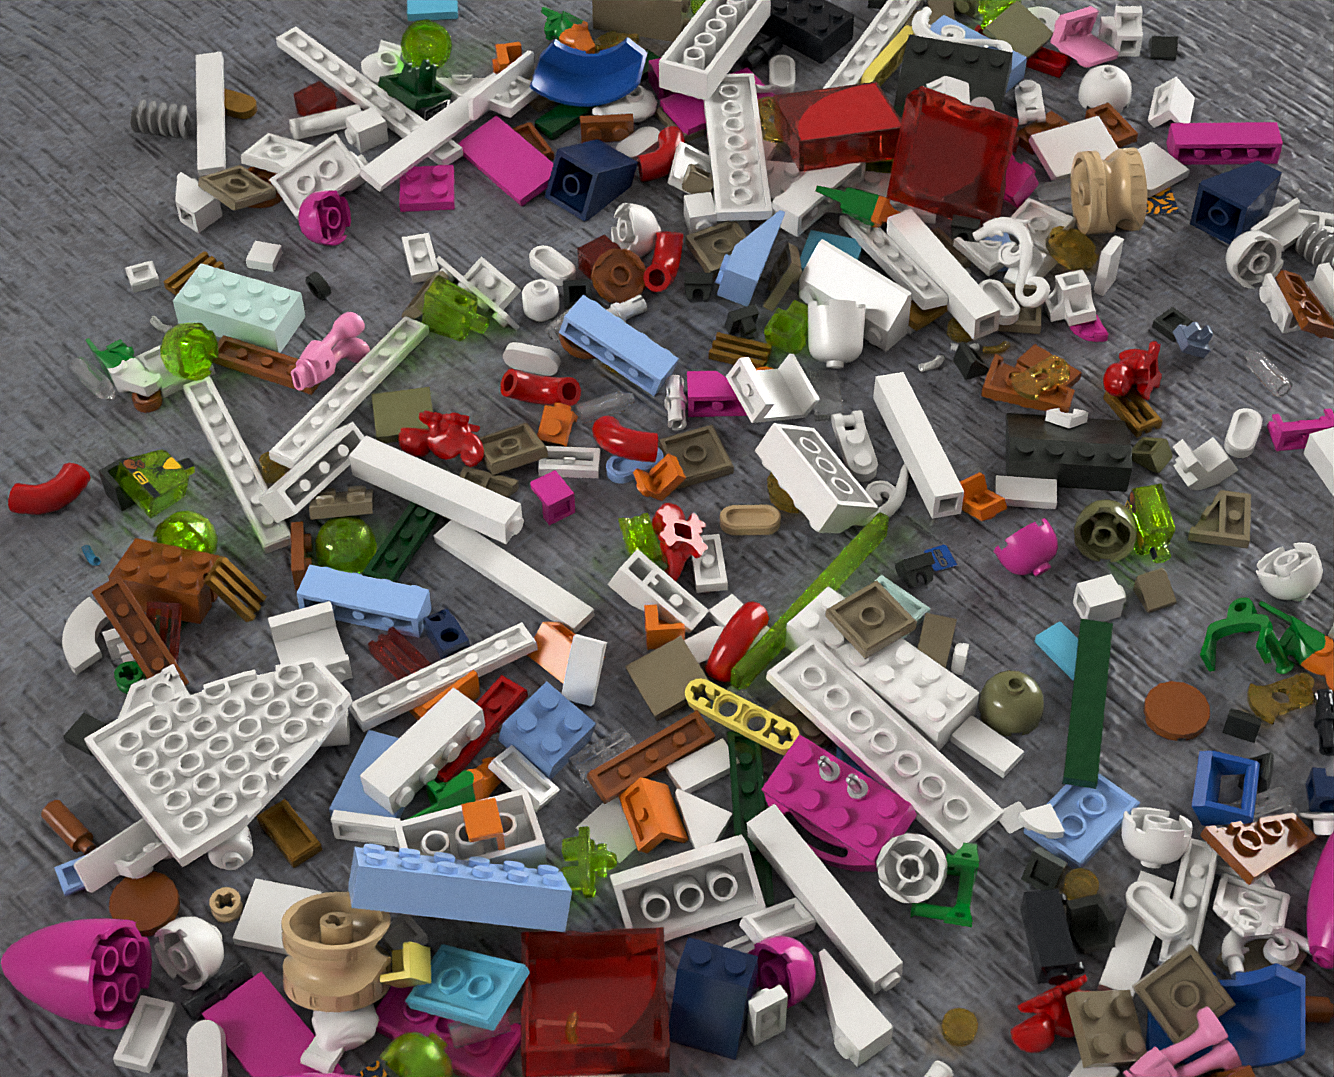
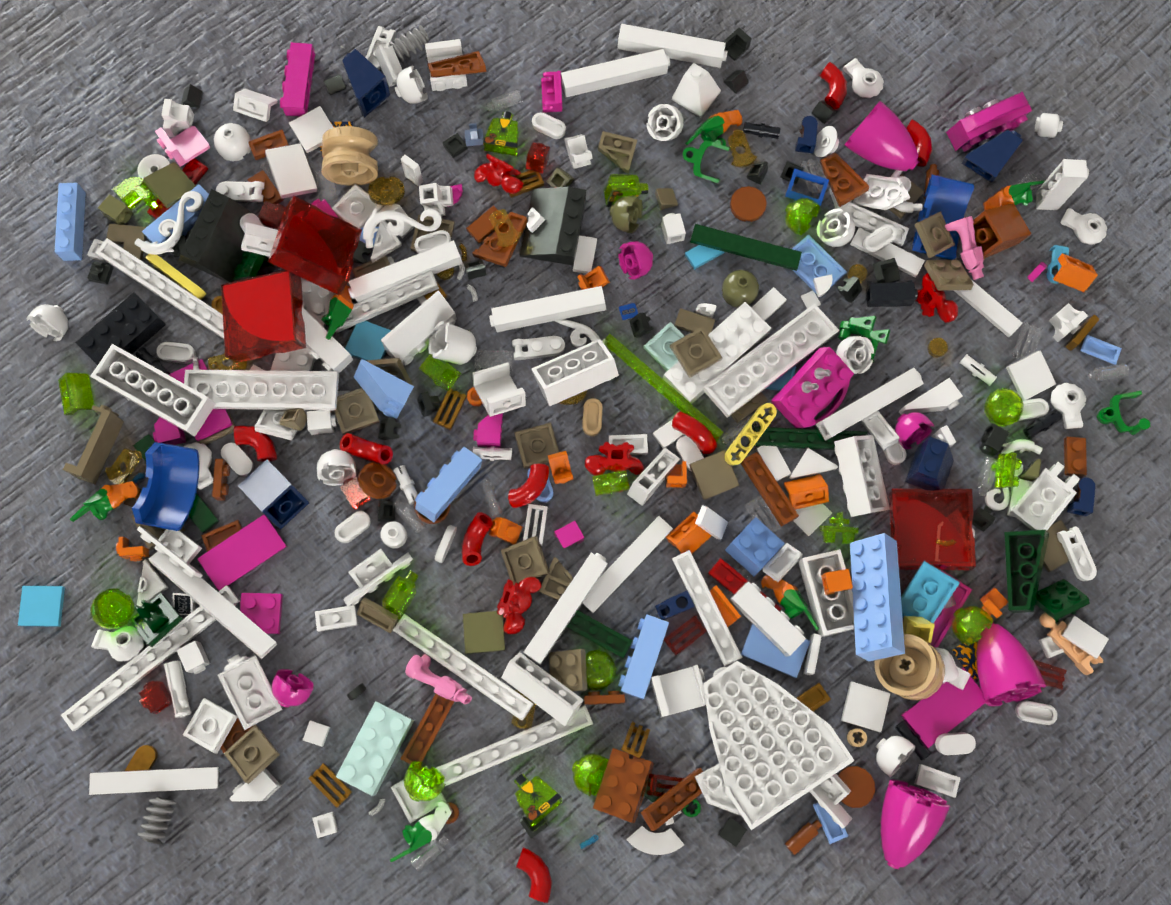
camera: 90 degrees left, 25 degrees up
none -> clear neon green torso [483,111,518,156]
none -> clear red brick [525,142,550,174]
none -> clear neon green cylinder [785,198,820,236]

